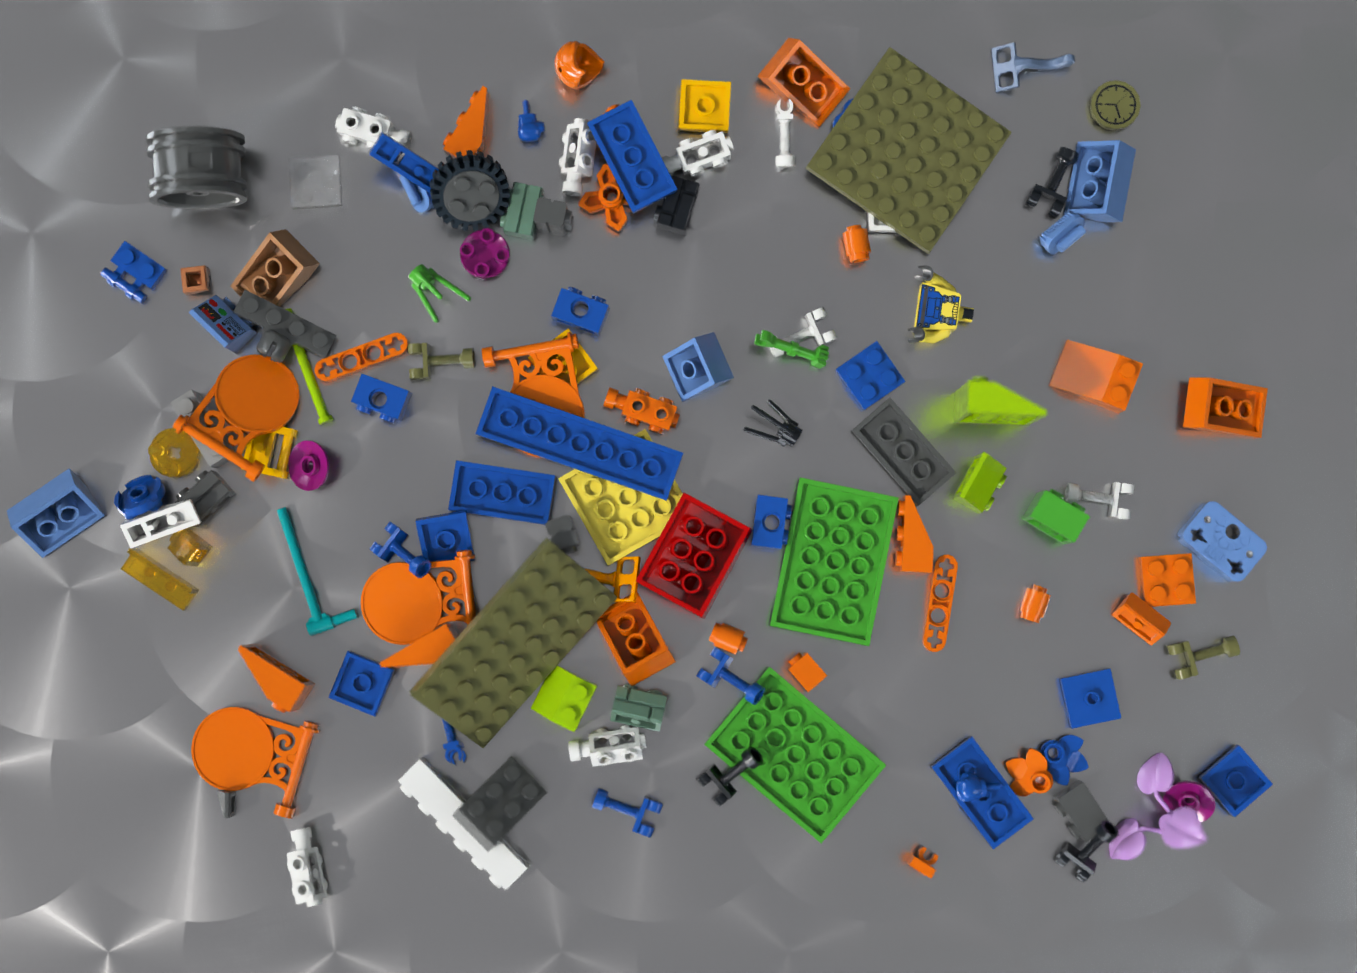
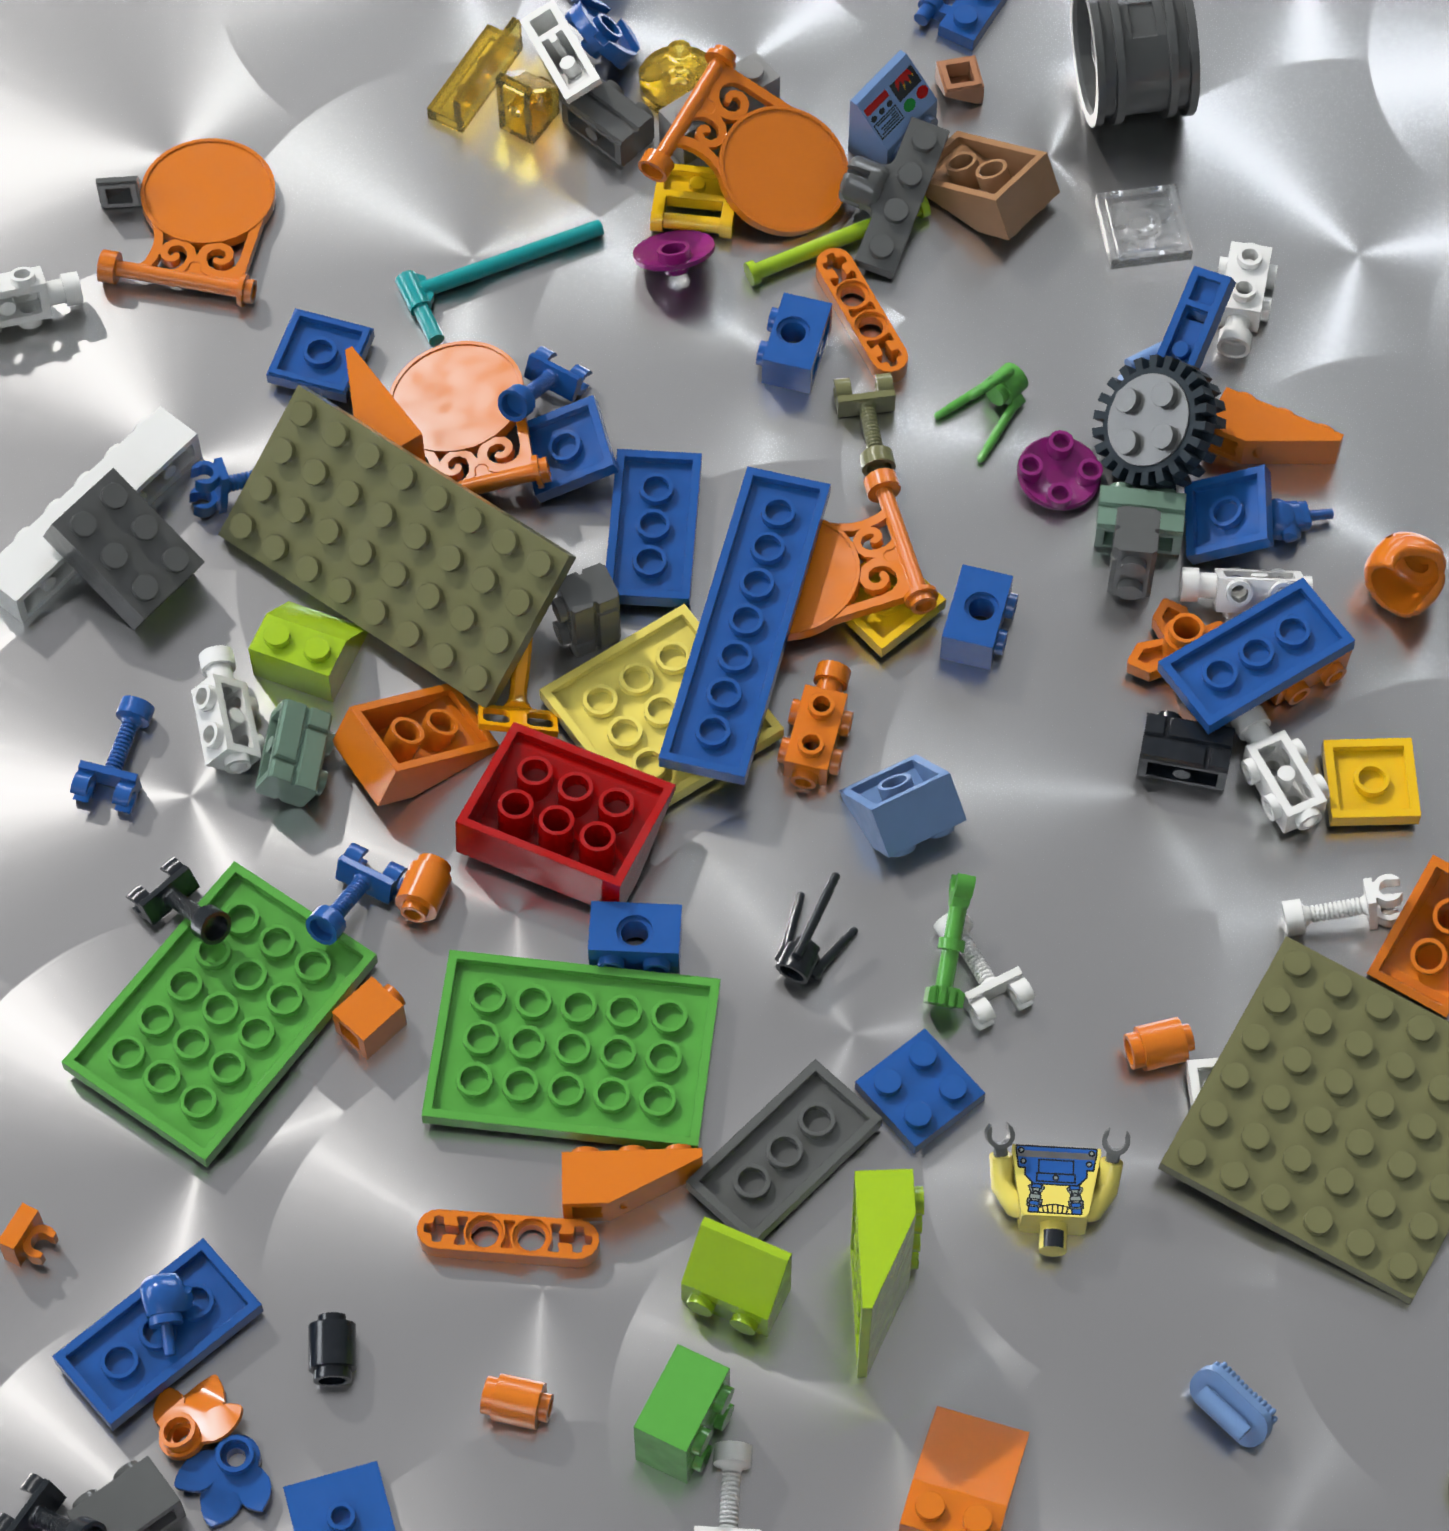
camera: 80 degrees right, 25 degrees down
orange slope [238,644,315,713] -> none
black bar [1026,147,1079,217] -> none
medium blue slope [1064,140,1136,222] -> none
none -> black brick [308,1312,357,1386]
none -> blue plate [1184,464,1274,565]

